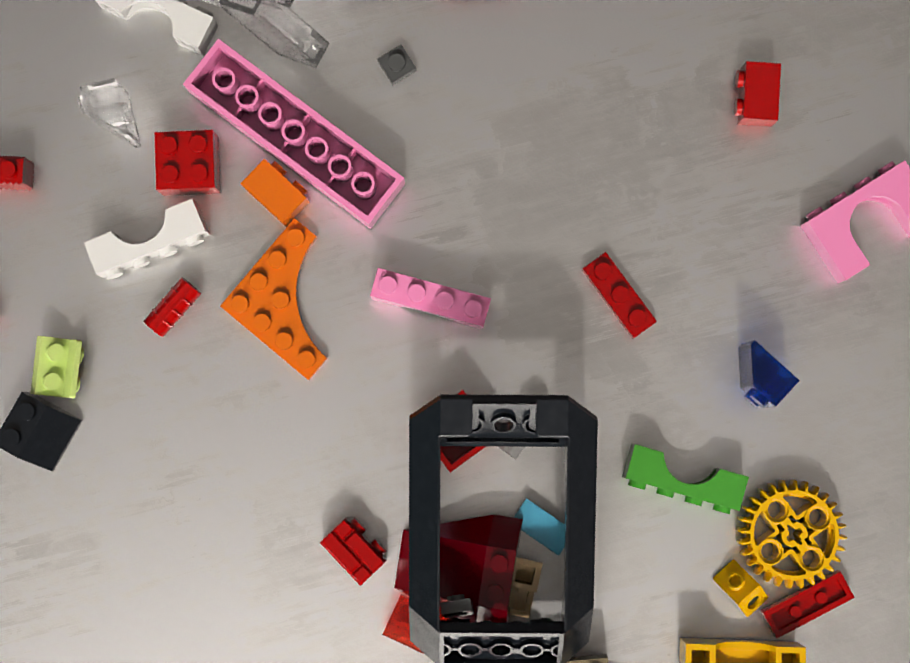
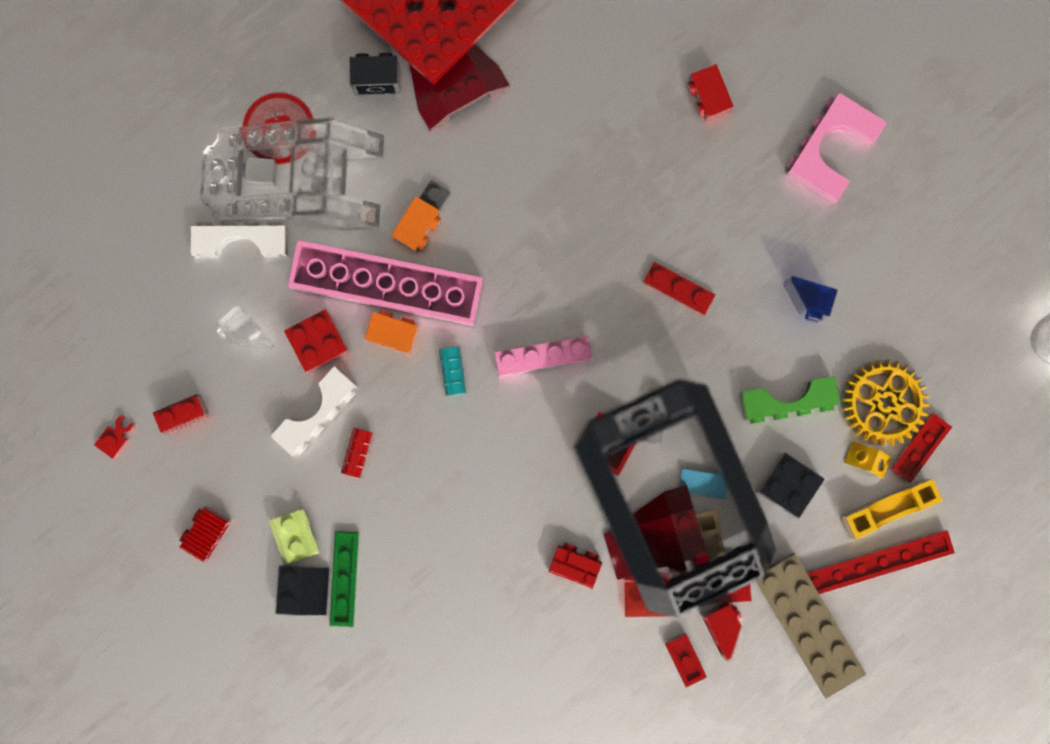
camera: 25 degrees left, 0 degrees up
orange plate [220,218,328,380] -> none
dark grey plate [440,594,475,619] -> none
none -> green tile [329,531,359,627]
none -> orange brick [391,196,441,253]
none -> teal axle [439,346,466,396]
none -> black brick [756,453,825,519]

